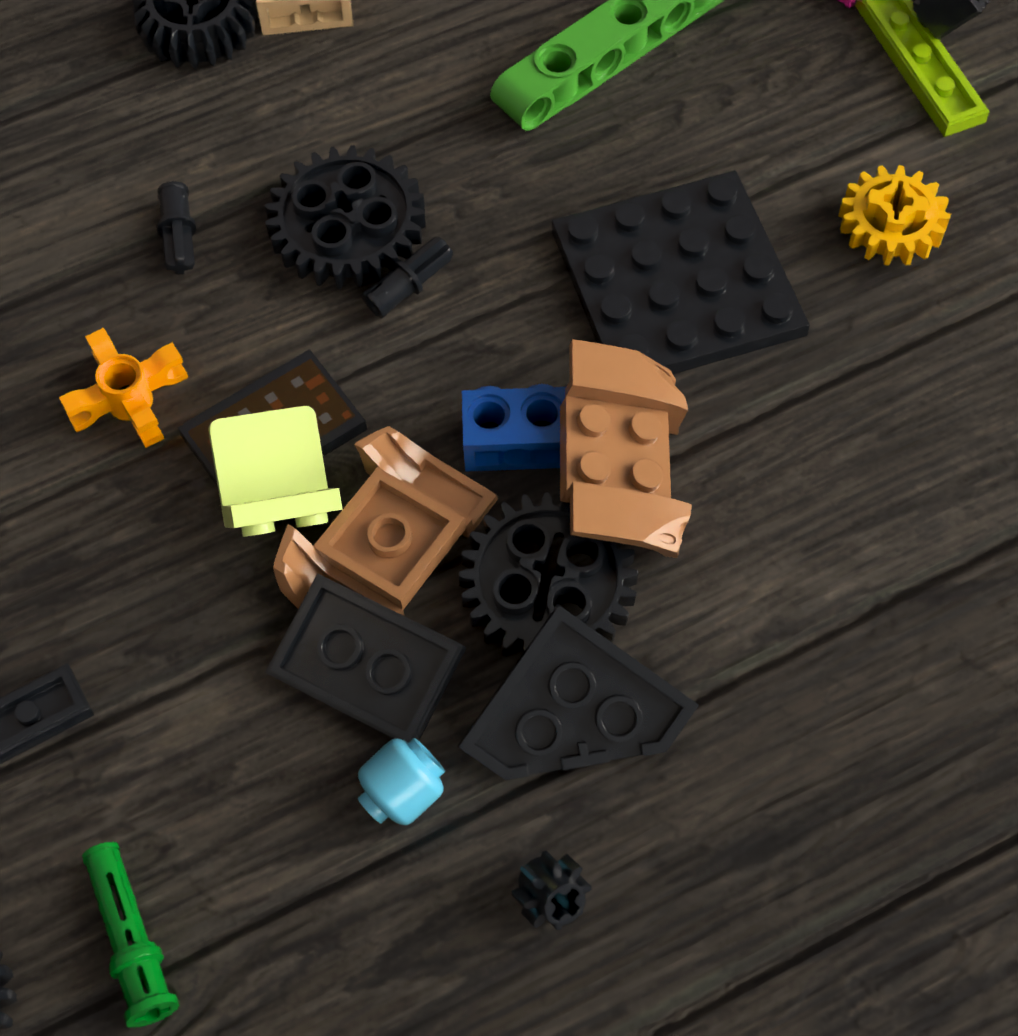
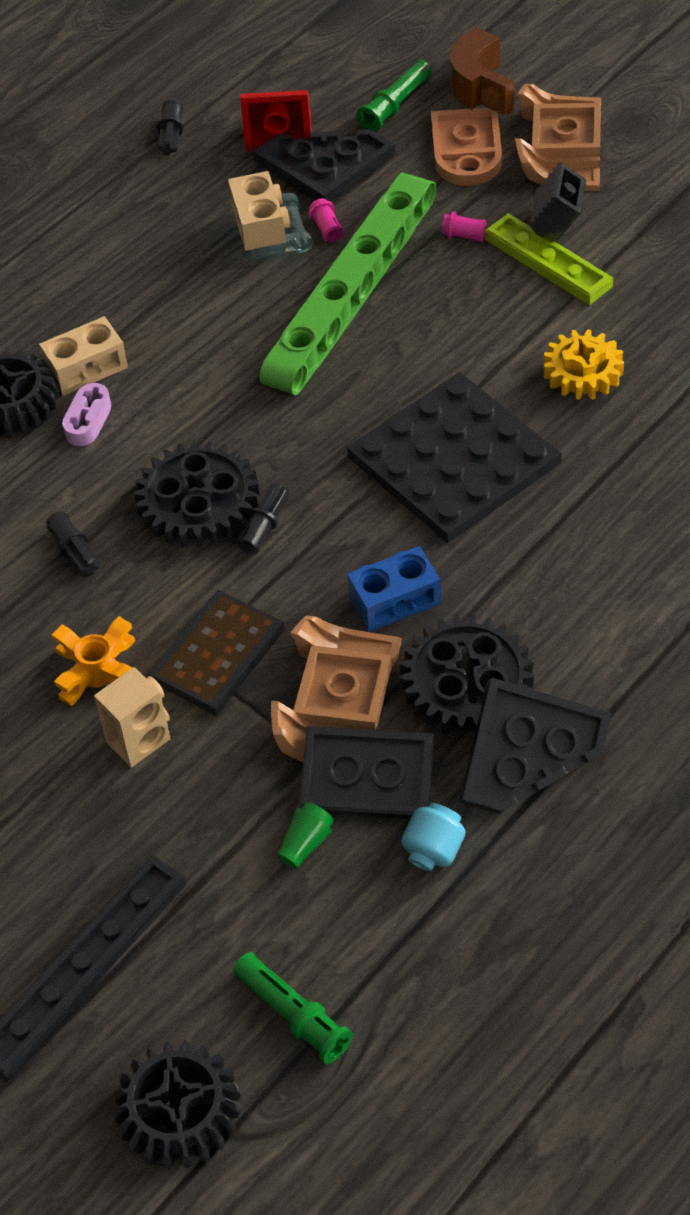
camera: 20 degrees left, 10 degrees down
yellowish green bracket [208,406,343,537] -> none
black gear [512,851,592,931] -> none
medium nougat piece [560,339,692,558] -> none
none -> lavender beam [62,383,112,446]
none -> tan brick [94,667,171,768]
none -> green cone [276,802,334,869]

